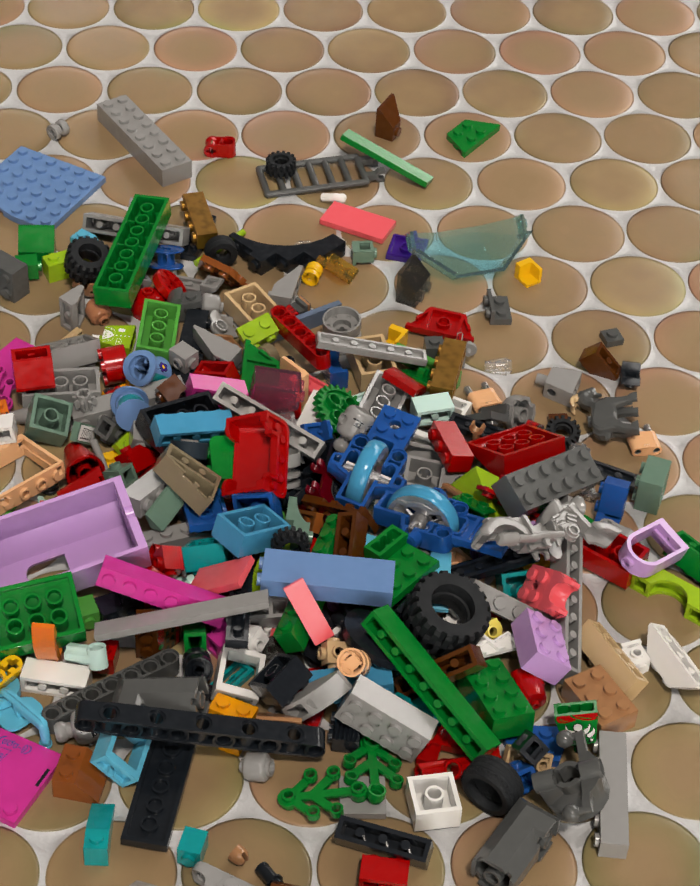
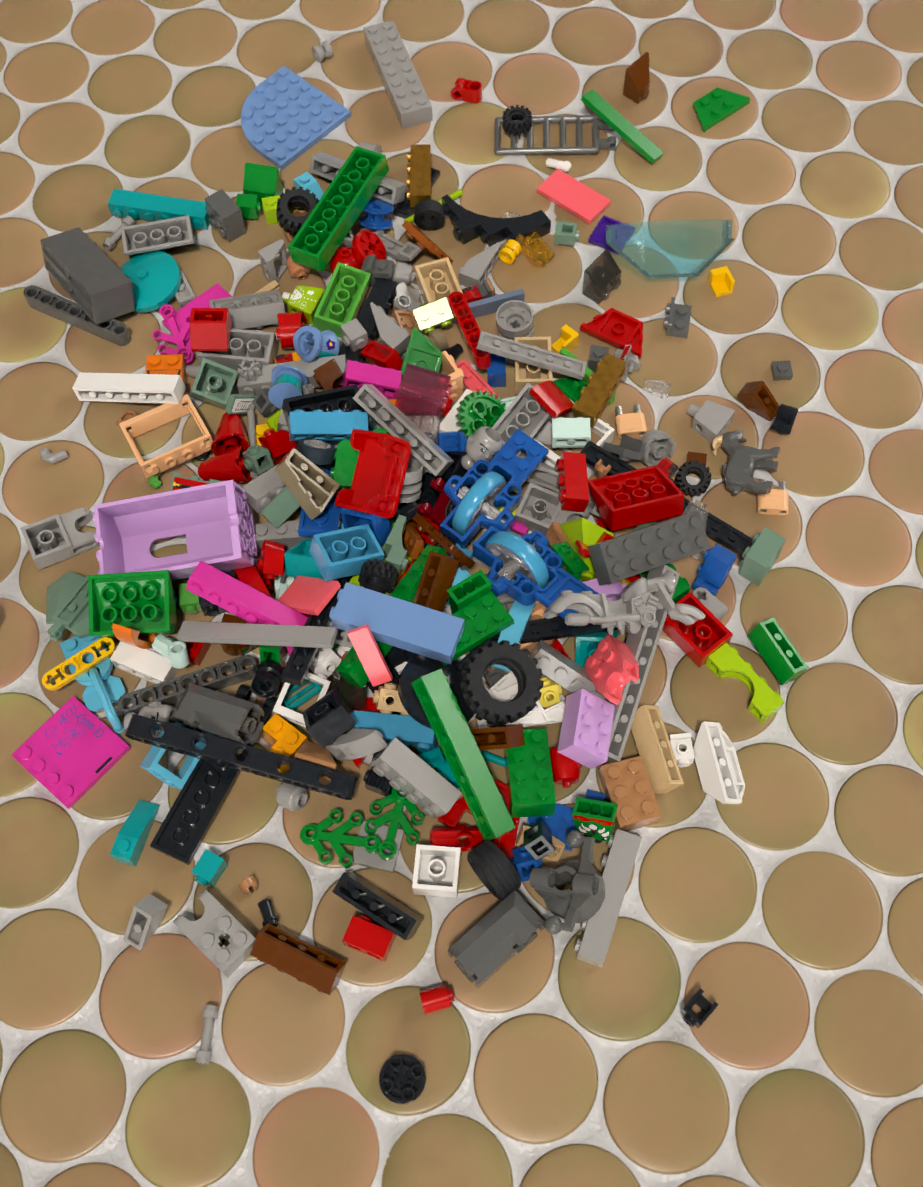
camera: 20 degrees right, 20 degrees up
dark orange slope [52,743,108,804] -> none
light nougat wheel [336,648,371,679] -> none
lavender window [618,518,689,578] -> none

